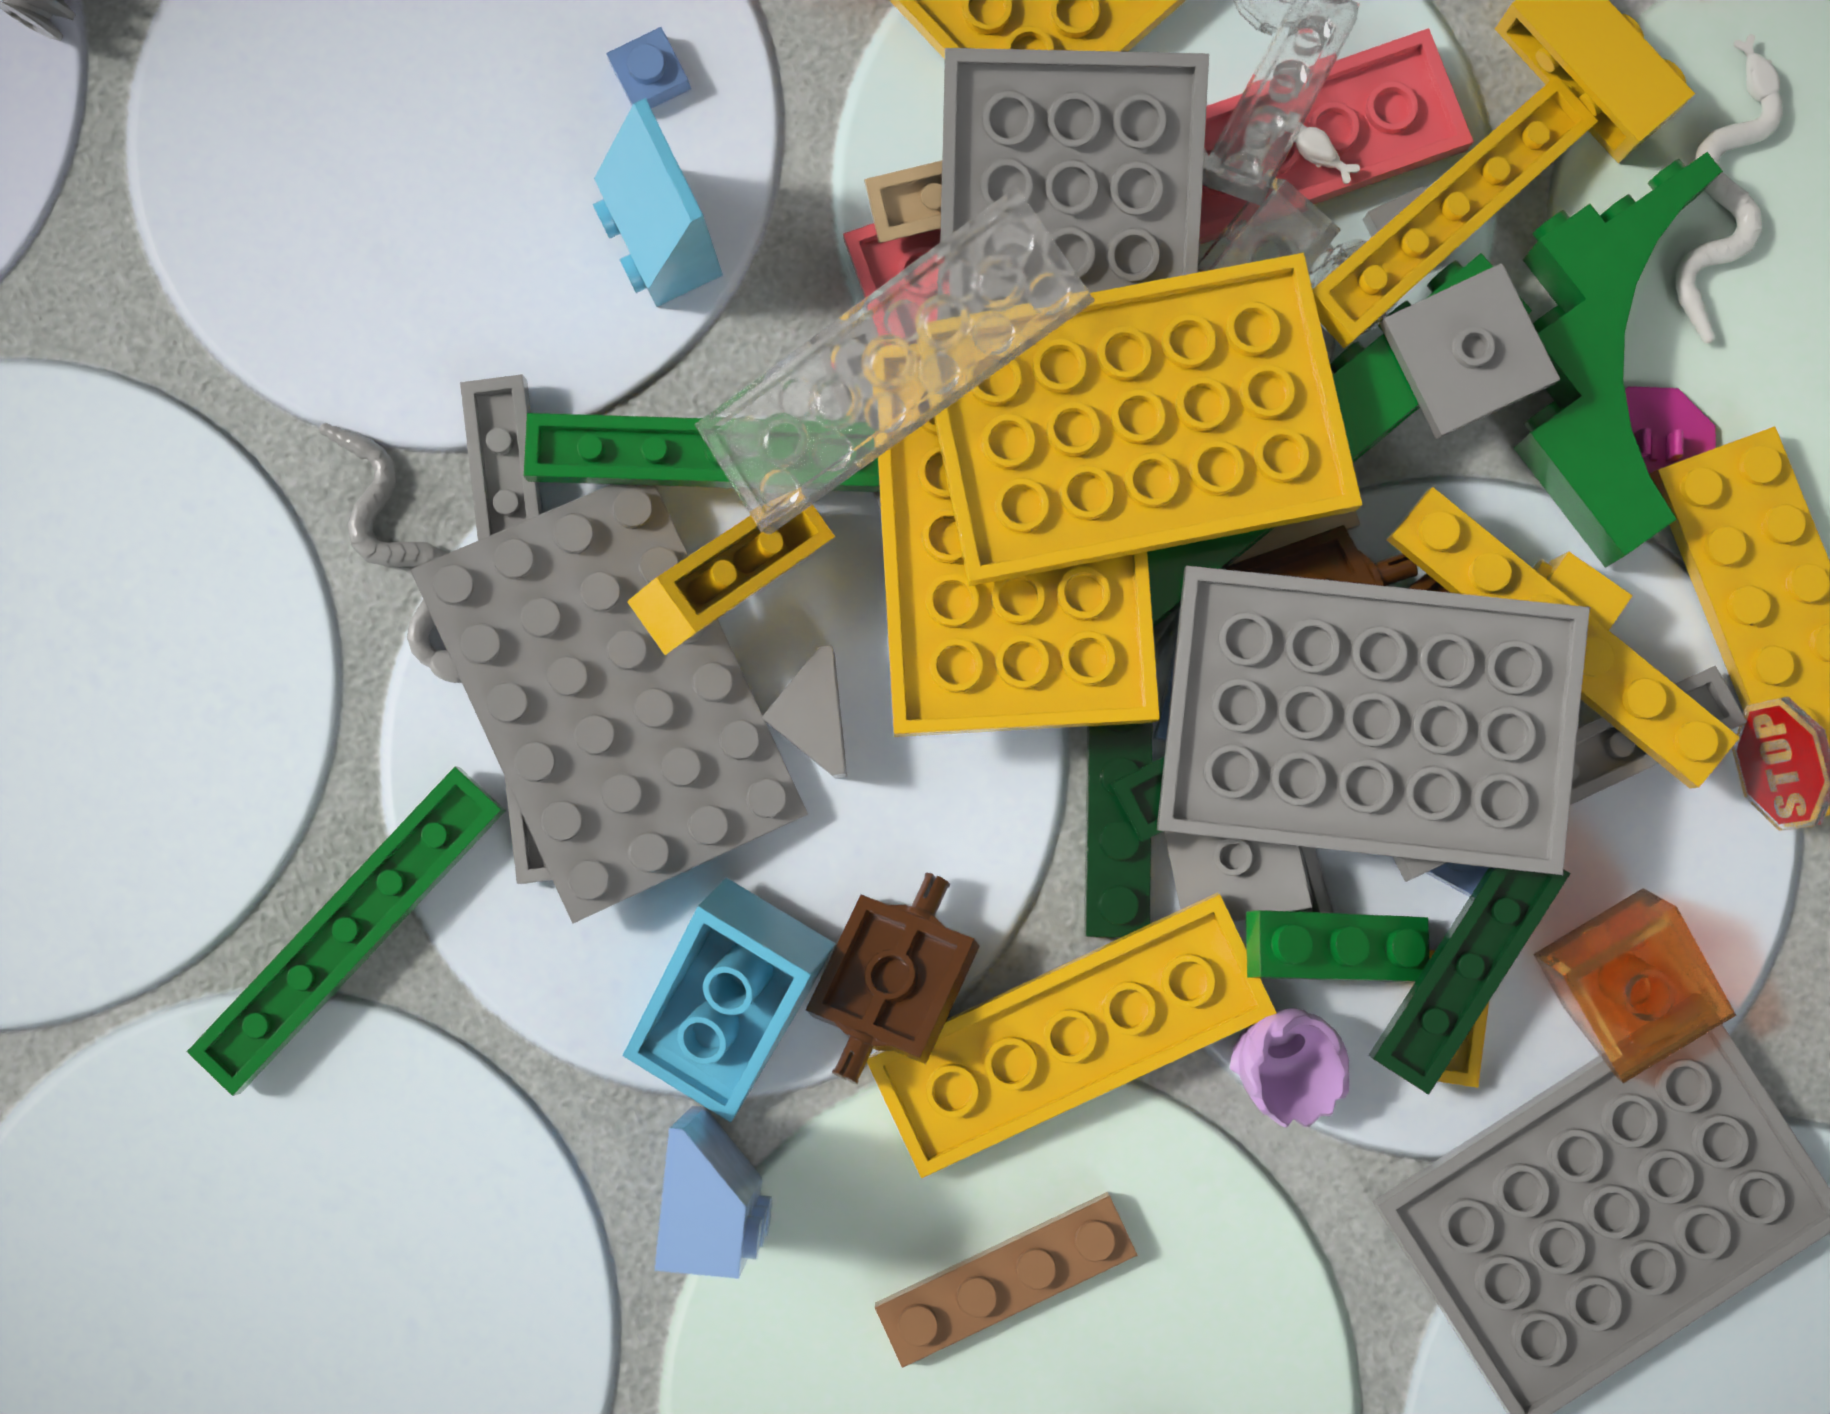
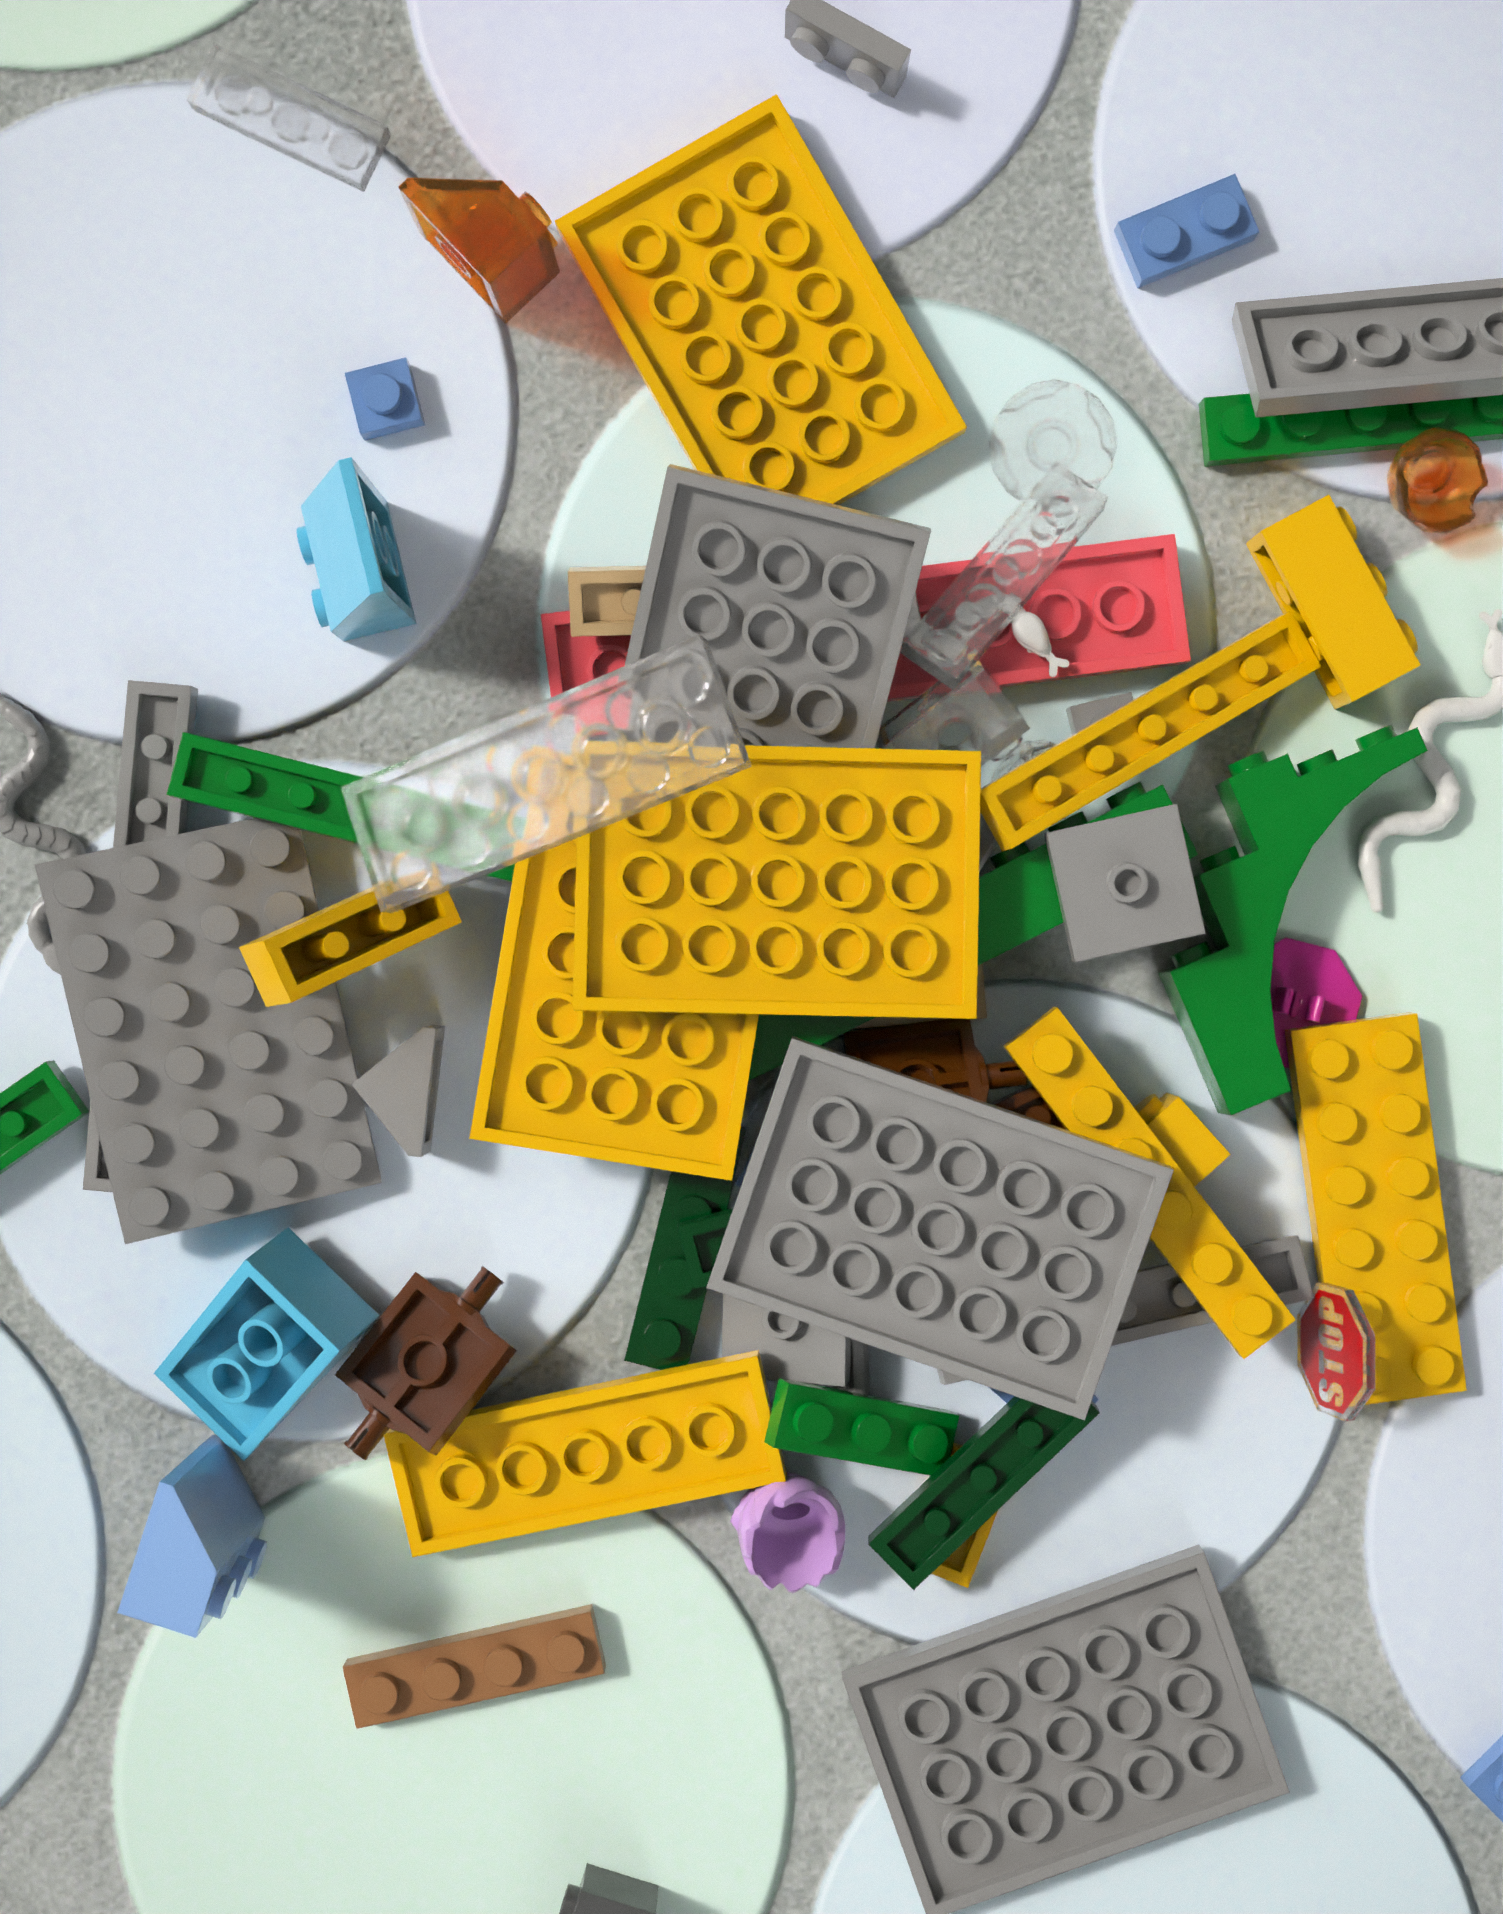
camera: 10 degrees right, 5 degrees up
clear orange slope [1533,888,1736,1083] -> none

